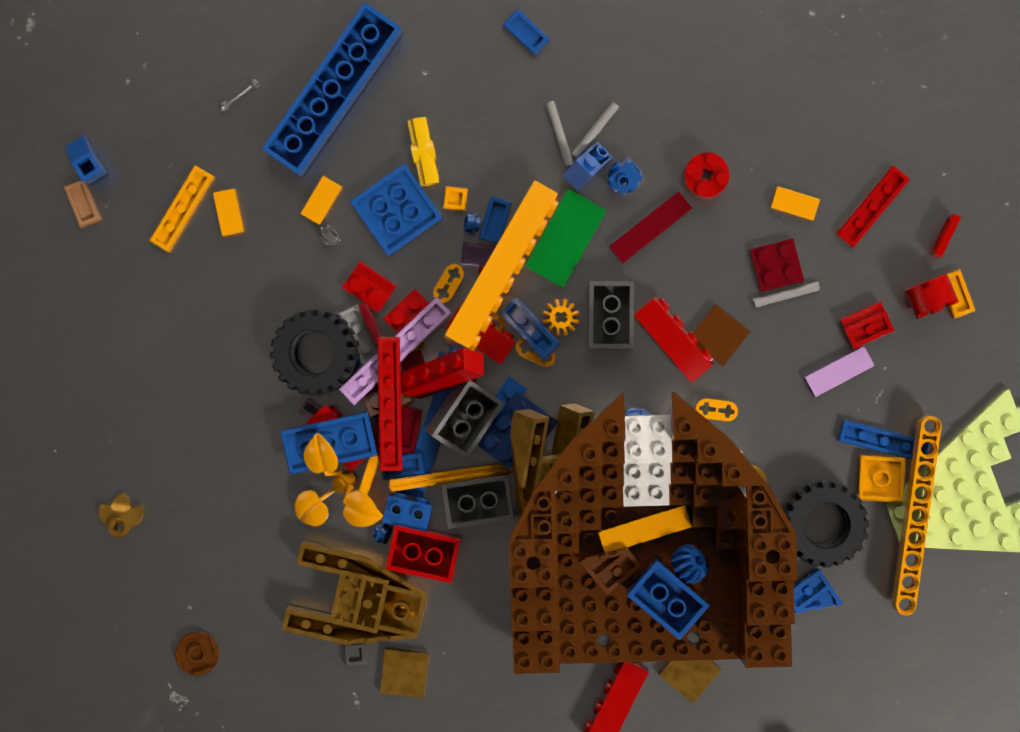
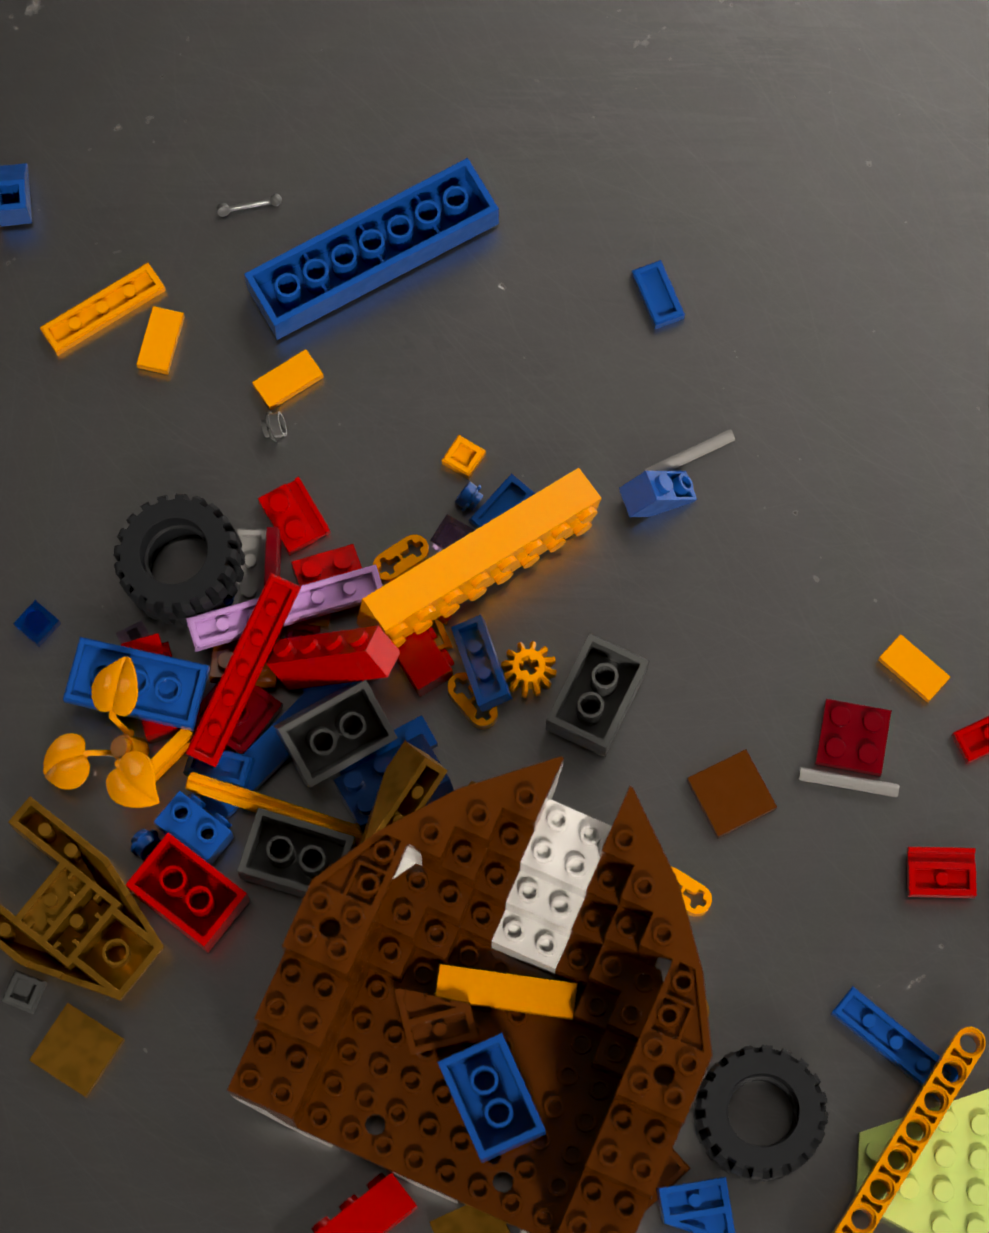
camera: 25 degrees right, 15 degrees down
blue plate [350,163,443,256] -> none
yellow piece [407,117,439,187] -> none
green tile [525,189,607,288] -> none
light grey bar [546,101,574,167] -> none
blue brick [608,156,643,195] -> none
dark red tile [609,191,693,264] -> none
red brick [634,296,714,383] -> none
blue gear [671,544,709,584] -> none
red brick [683,152,730,199] -> none
lavender tile [804,346,875,397] -> none
light orange tile [858,455,906,503] -> none
none -> clear blue plate [13,600,61,647]

